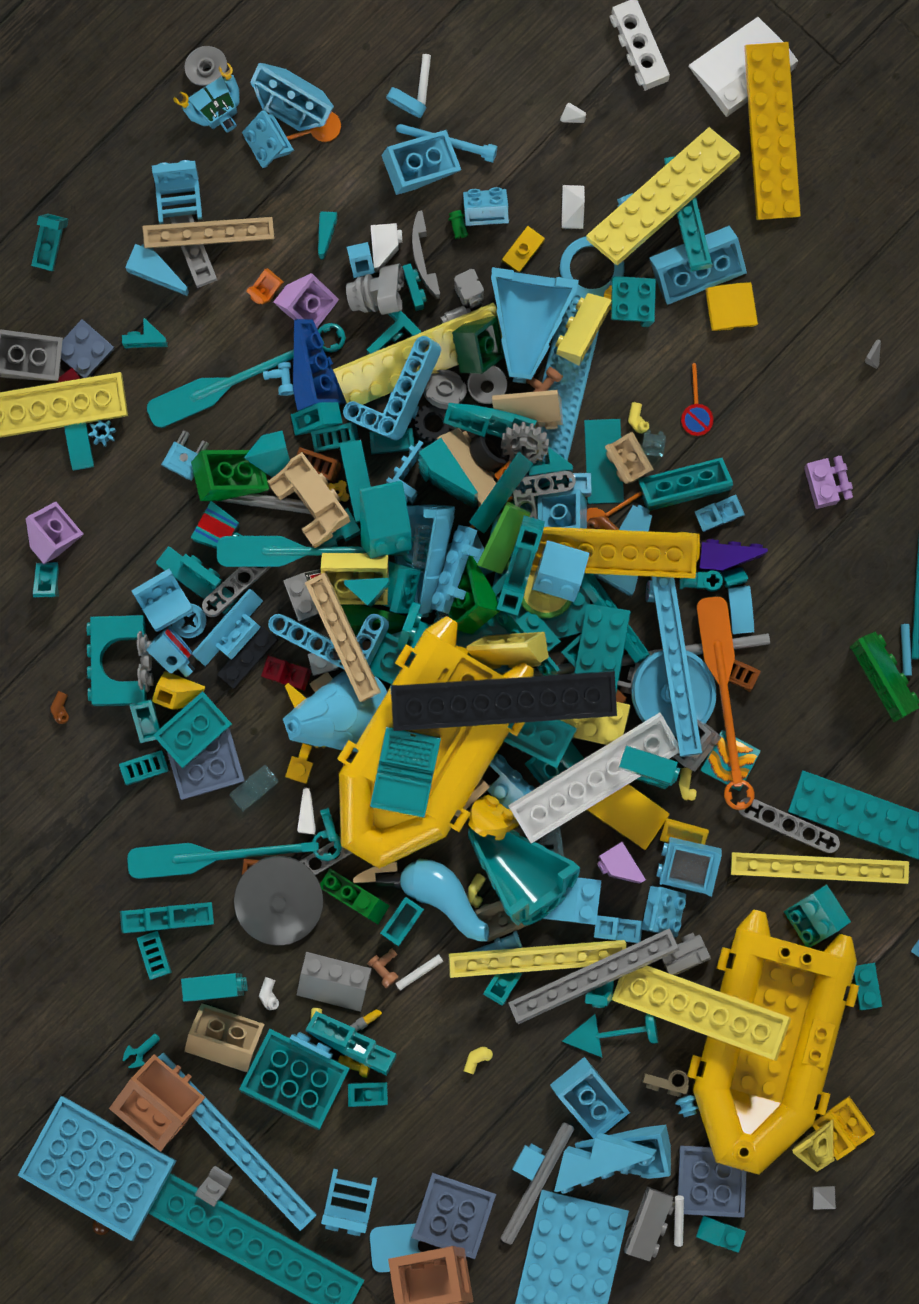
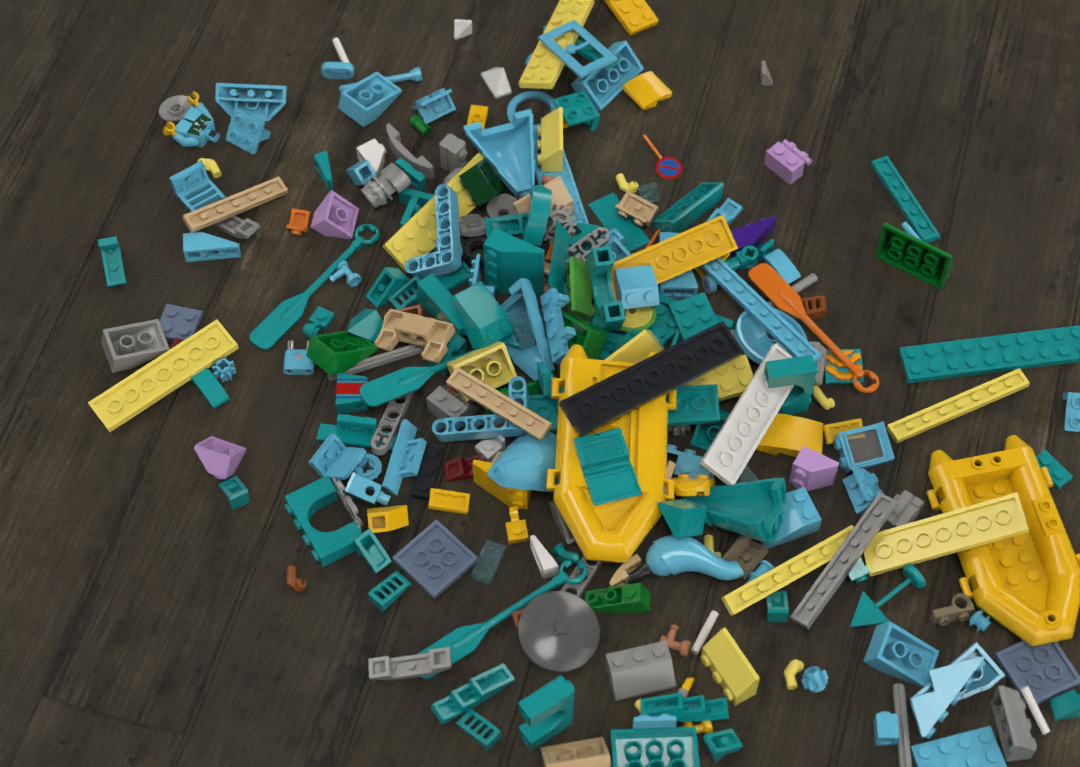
camera: 30 degrees left, 25 degrees down
teal slope [122,318,168,348] -> none
teal plate [153,691,232,768] -> none
white arm [259,977,279,1010] -> none
orange piece [287,111,341,142] -> none
blue wedge [293,319,346,411] -> none
teal slope [344,578,390,608] -> none
teal brick [380,897,424,946] -> none
teal bracket [384,561,421,613] -> none
medium azure slope [594,915,643,943] -> none
light grey beam [738,797,840,853] -> none
teal slope [784,884,851,948] -> none
none -> light yellow arm [197,158,222,178]
none -> teal plate [302,306,335,339]
none -> light grey slope [368,647,452,680]
none -> yellow plate [428,488,470,514]
none -> teal arch [523,185,552,246]
none -> medium azure door [538,20,618,78]
none -> teal slope [658,499,707,539]
none -> light yellow slope [700,628,760,706]
none -> medium azure gear [801,666,829,693]

